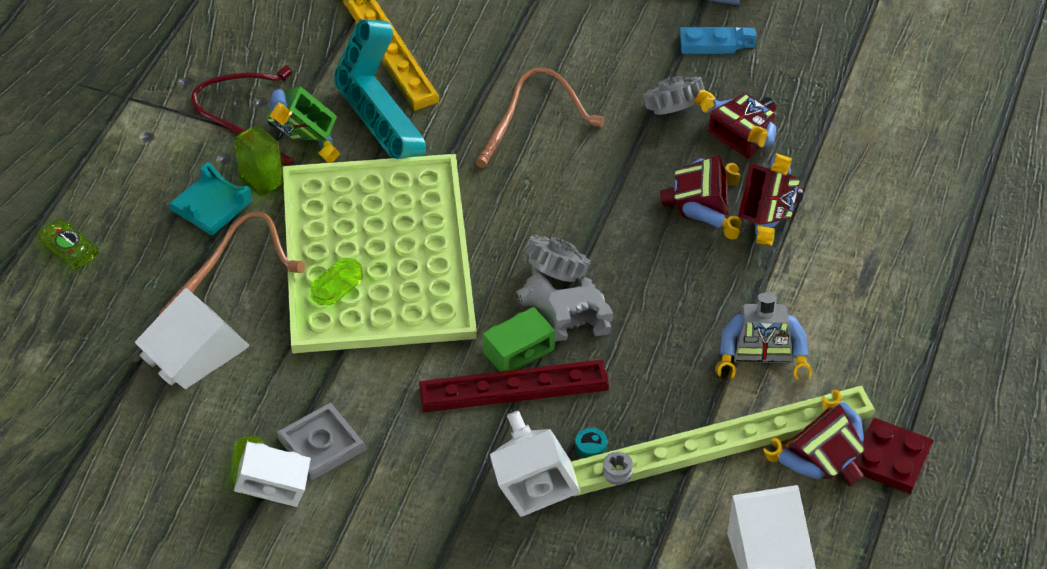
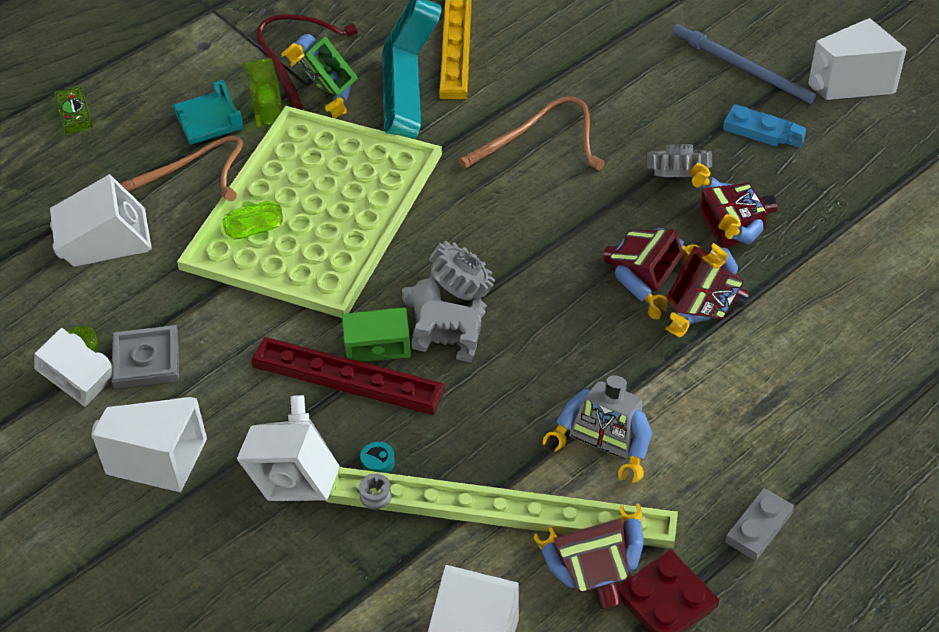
camera: 30 degrees right, 0 degrees up
none -> white slope [91,397,207,492]
none -> light grey plate [725,488,795,561]

